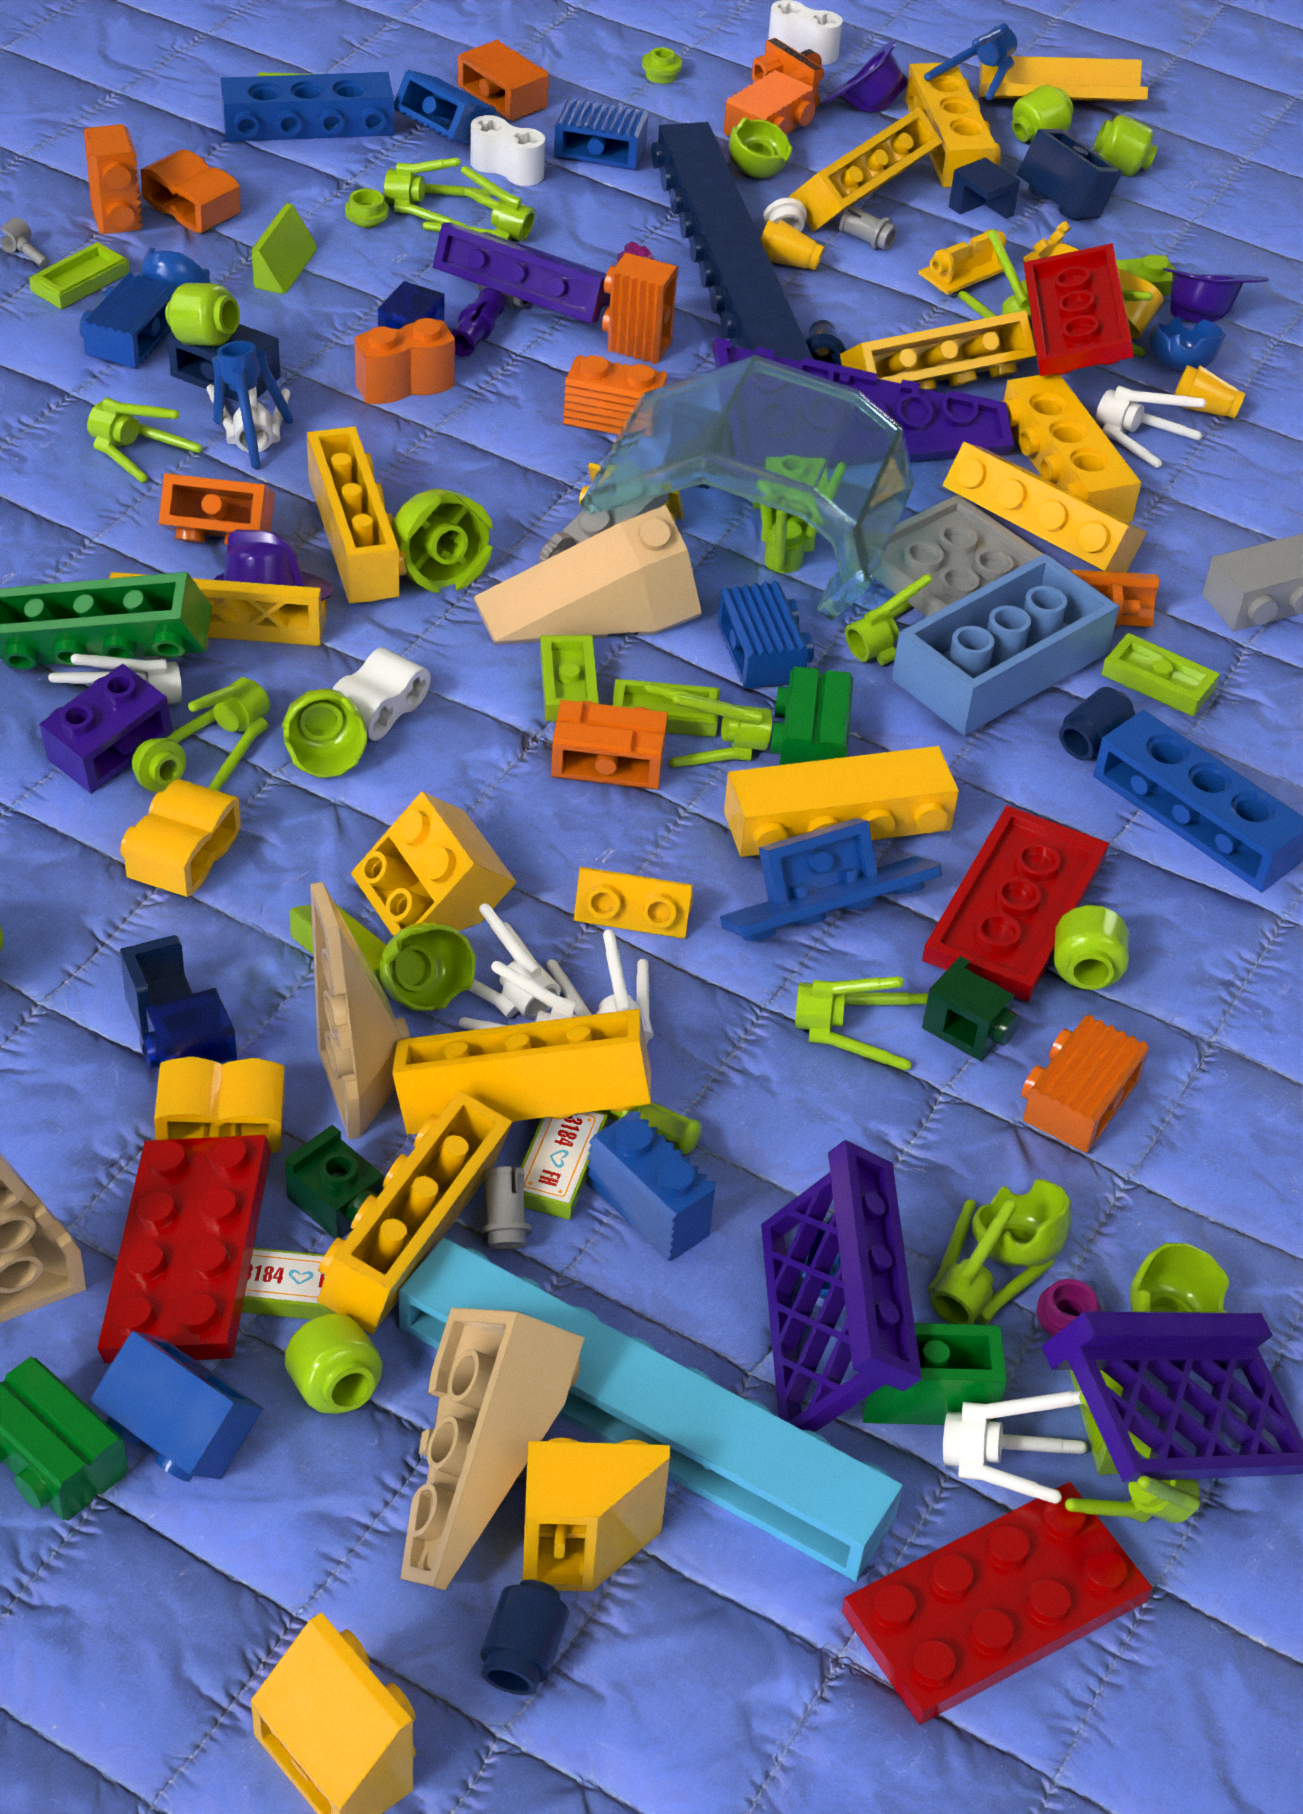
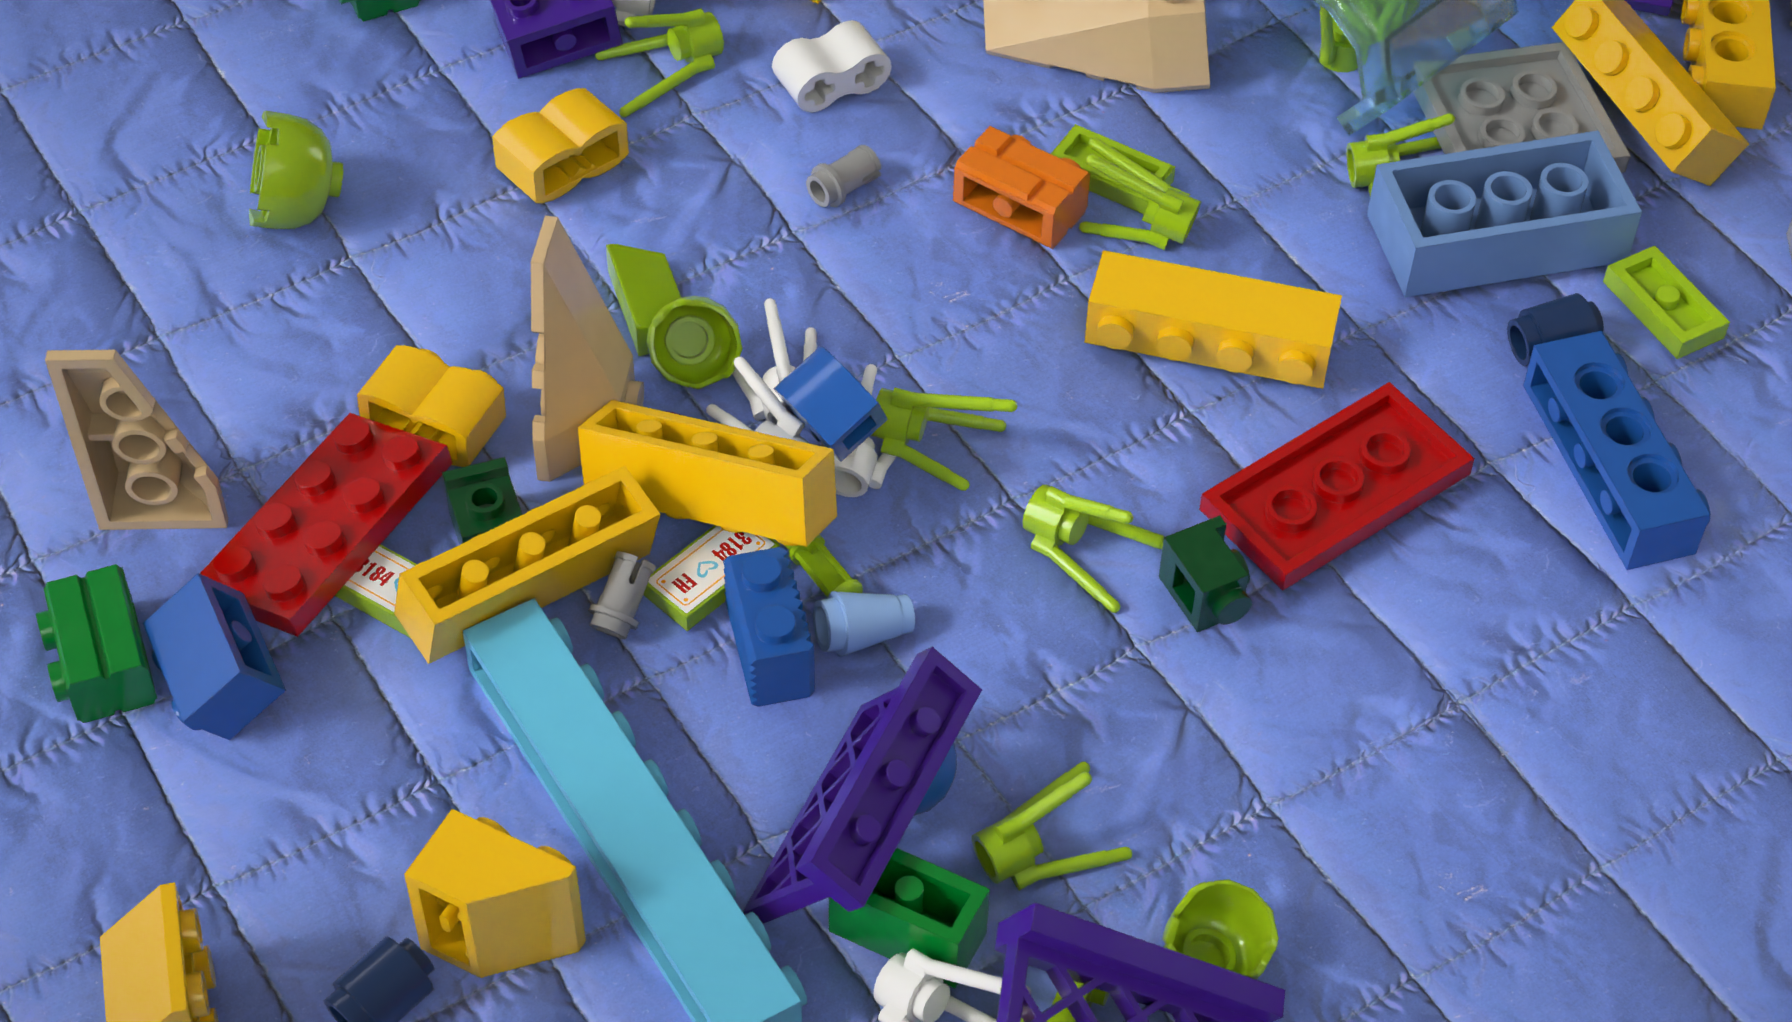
camera: 30 degrees right, 5 degrees up
dark blue panel [120,935,200,1039] -> none
lime plate [132,738,186,793] -> none
clear blue brick [139,988,237,1070] -> none
lime hair [282,688,367,779] -> none
lime head [285,1313,383,1414] -> none
yellow slope [351,791,517,937] -> none
tan wedge [400,1307,585,1590] -> none
lime plate [540,635,599,721] -> none
yellow hinge [573,867,694,939] -> none
blue brick [717,580,814,689] -> none
blue bracket [720,818,942,941] -> none
green brick [770,666,854,765] -> none
lime hair [972,1179,1071,1267] -> none
orange brick [1021,1014,1149,1154] -> none
magenta plate [1036,1279,1101,1336] -> none
lime head [1054,905,1129,990] -> none
orange hips [1068,569,1160,629] -> none
none -> blue brick [773,346,888,462]
none -> light grey pin [806,145,881,207]
none -> light blue cone [813,591,915,656]
none -> lime plant [870,387,1018,491]

